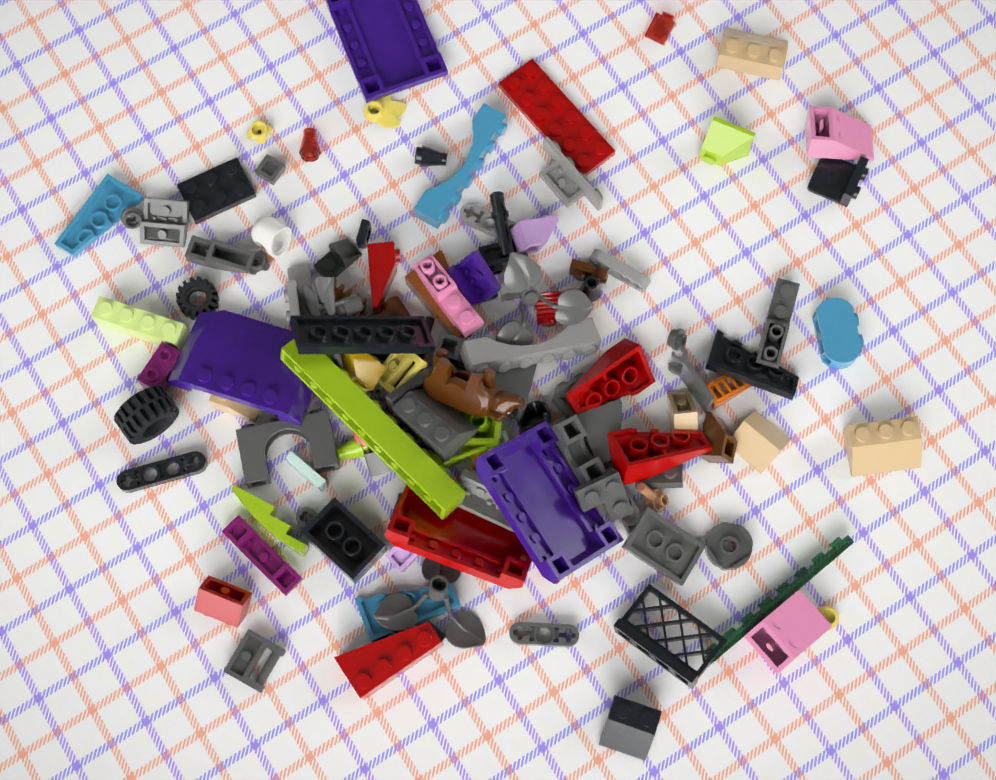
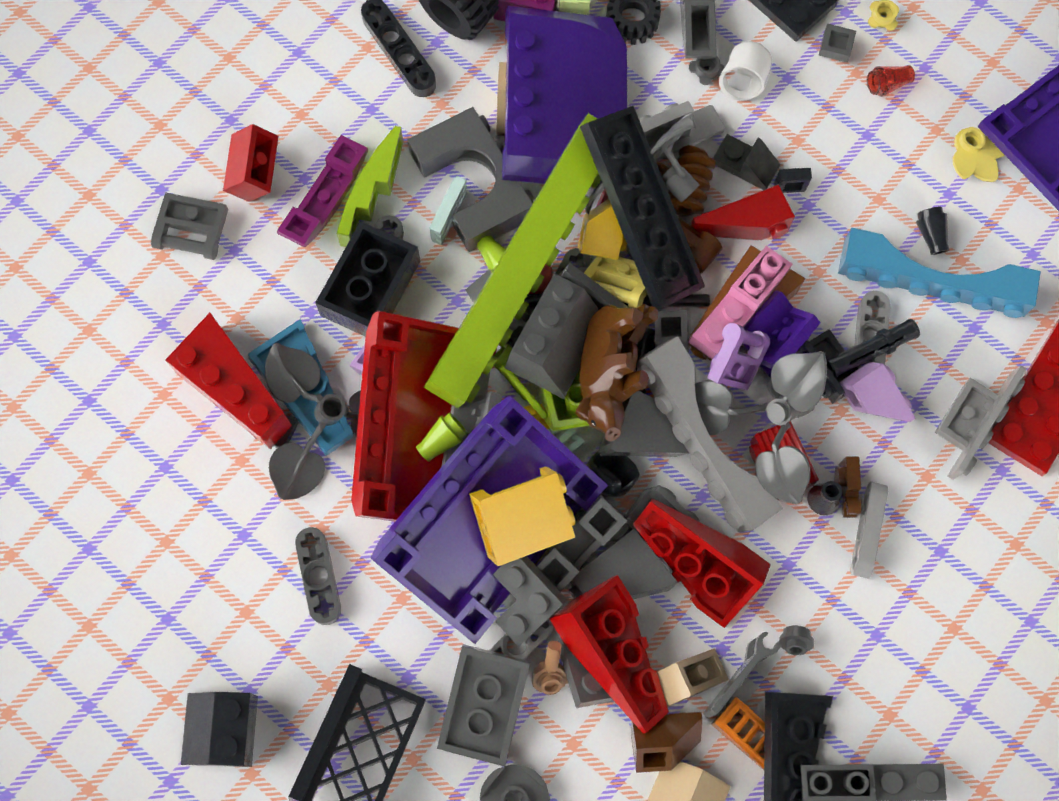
camera: 70 degrees right, 0 degrees up
none -> lime cone [416,413,468,462]
none -> yellow panel [469,466,575,566]
none -> medium lavender plate [707,323,770,391]

